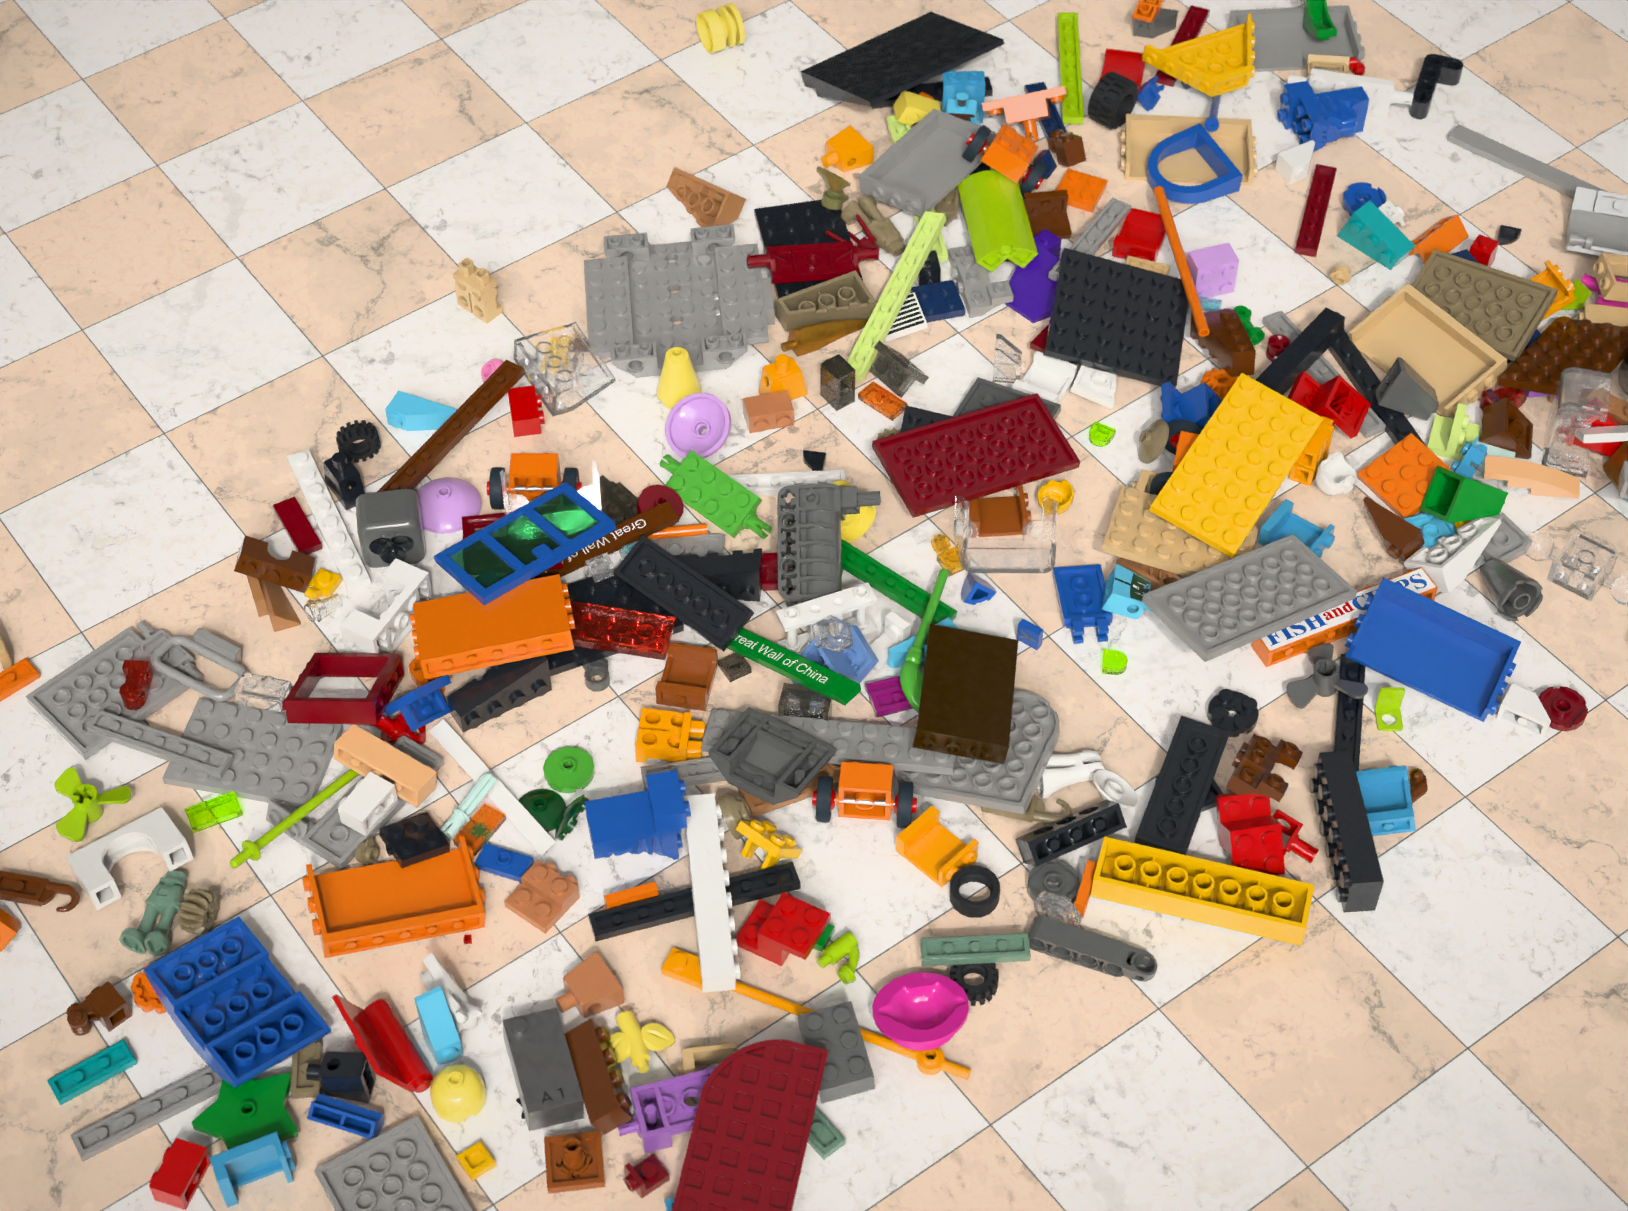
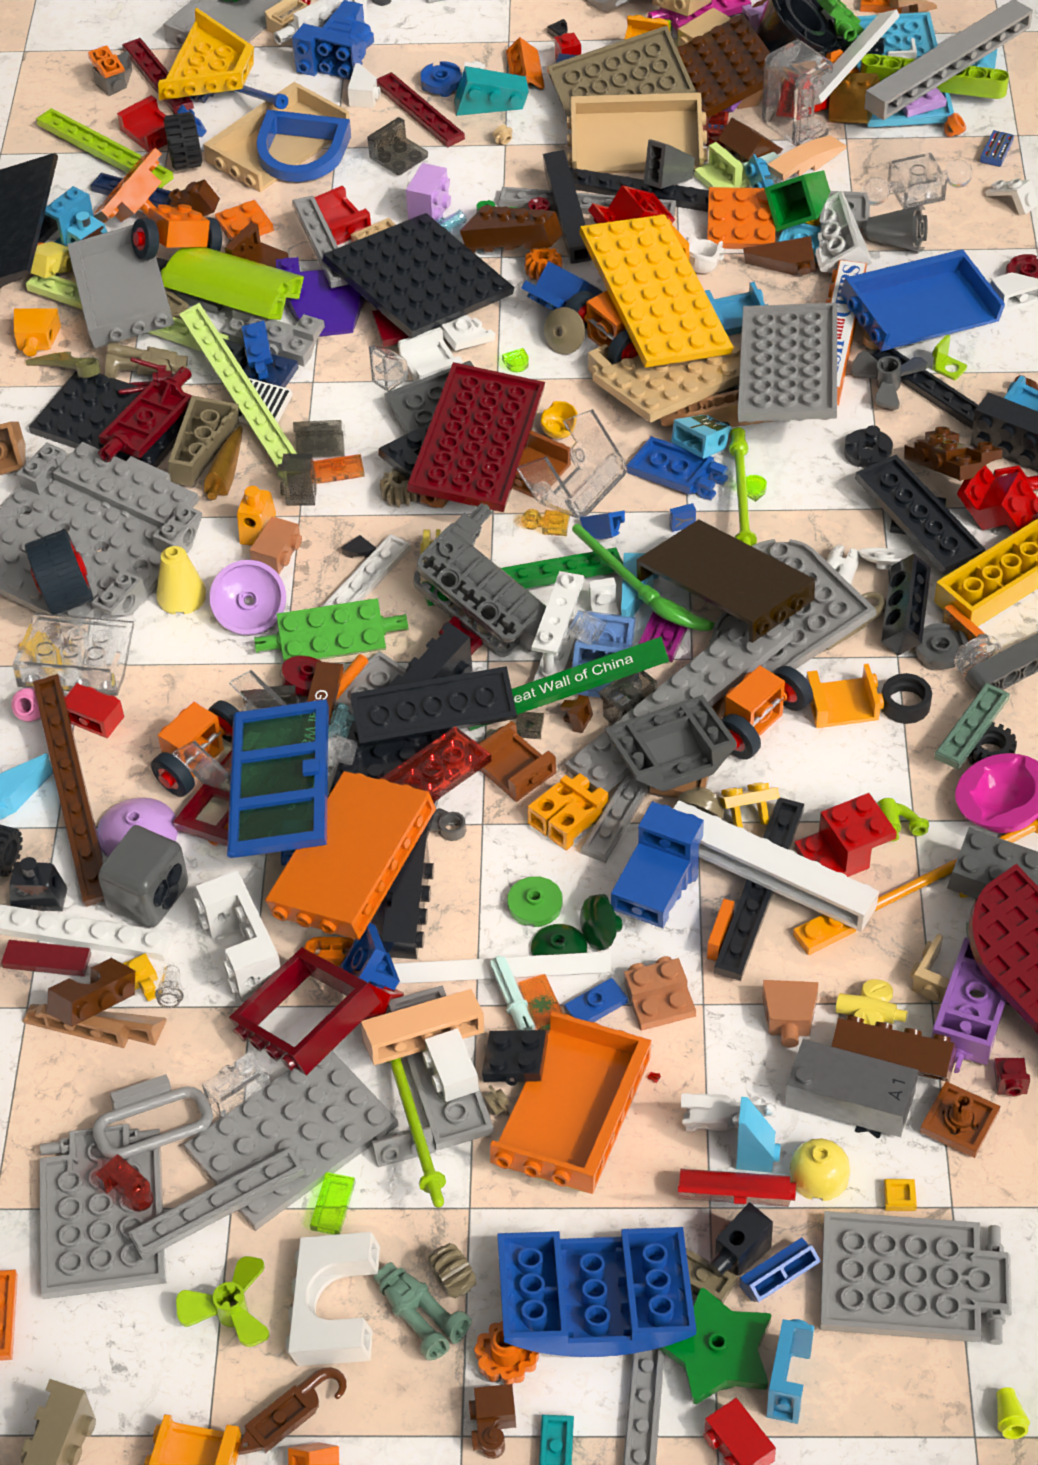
camera: 50 degrees left, 0 degrees up
orange piece [1153,186,1210,337] -> none
none -> black wheel [25,529,94,615]
none -> blue plate [242,321,273,380]
none -> clear smoke bracket [367,117,428,175]
none -> reddish brown tile [560,695,593,733]
none -> lime bar [729,427,757,546]

